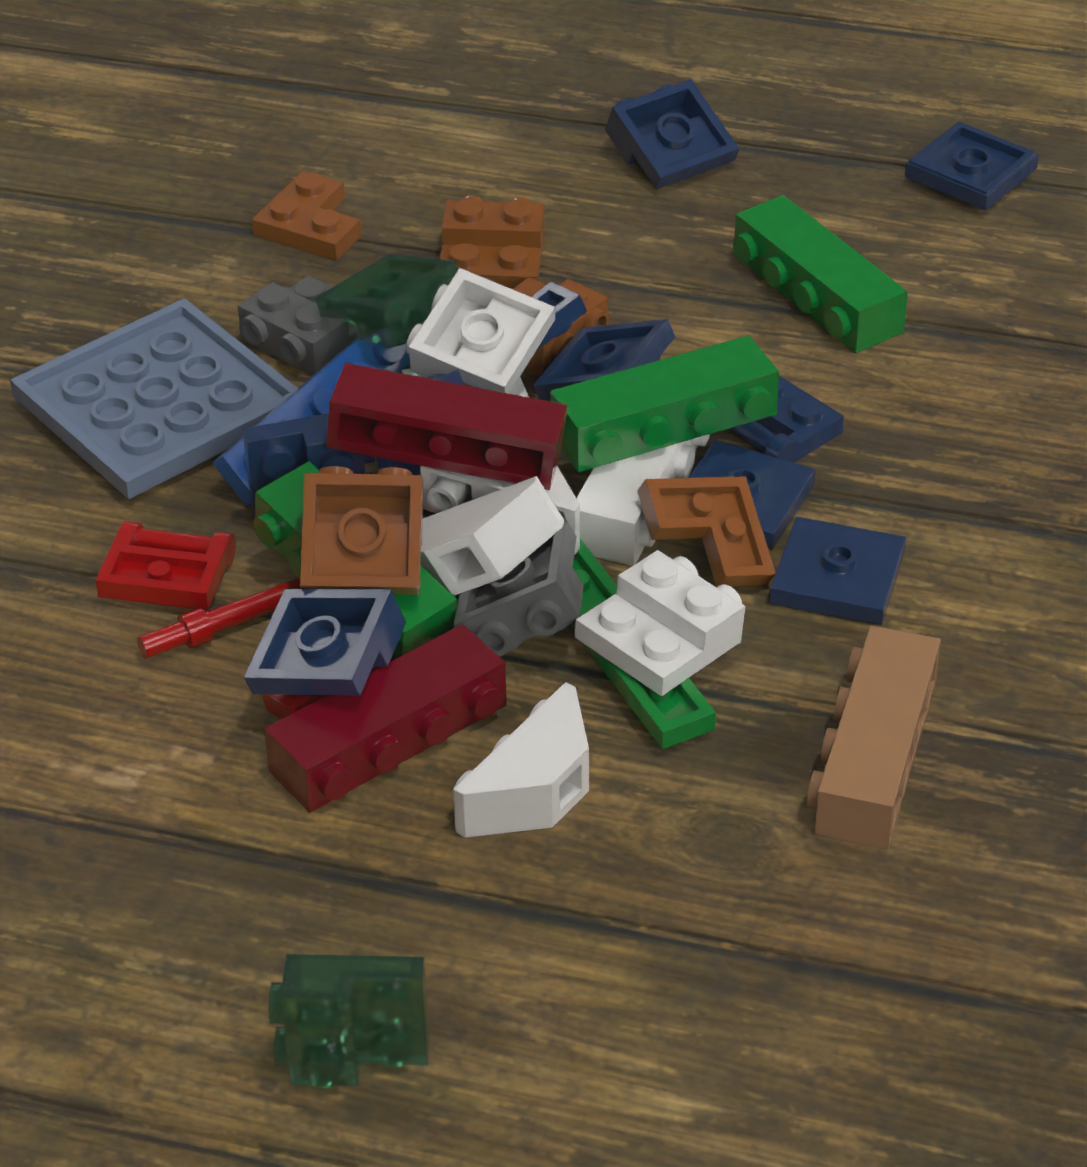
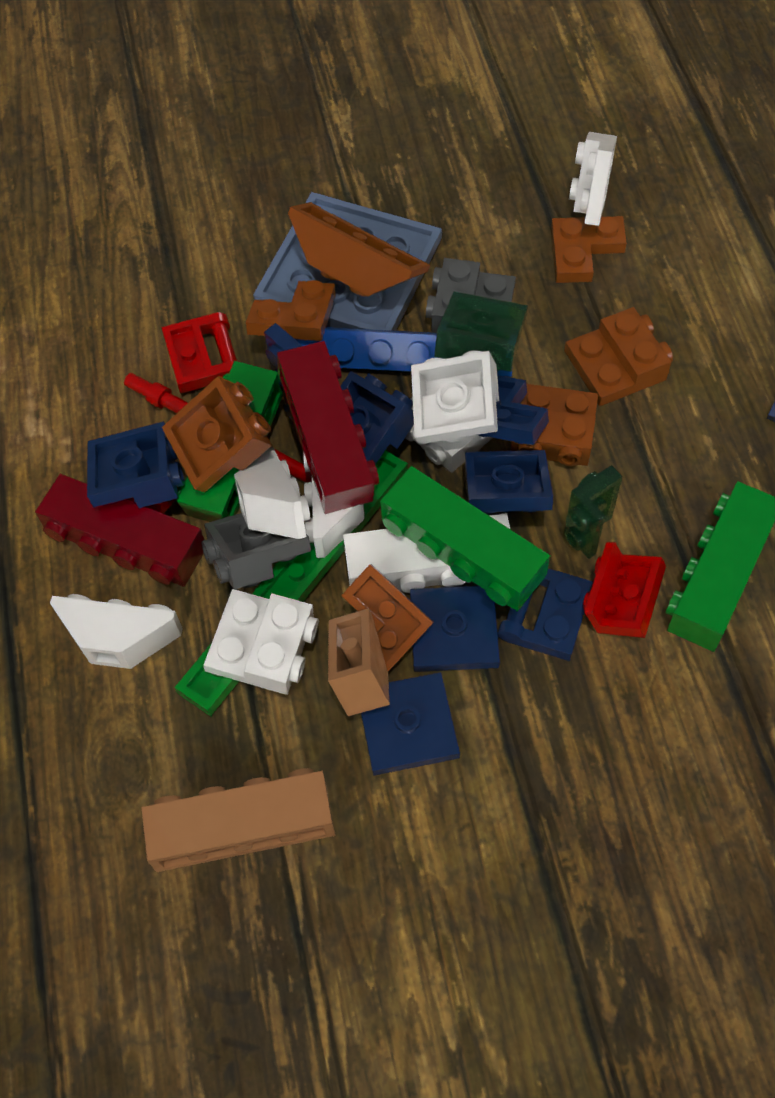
camera: 65 degrees right, 20 degrees up
none -> dark orange plate [246,280,336,341]
none -> dark orange wedge [288,202,430,297]
none -> medium nougat slope [328,608,390,716]
none -> clear green bracket [564,465,622,559]
none -> white plate [569,132,617,226]
none -> red bracket [583,542,666,638]

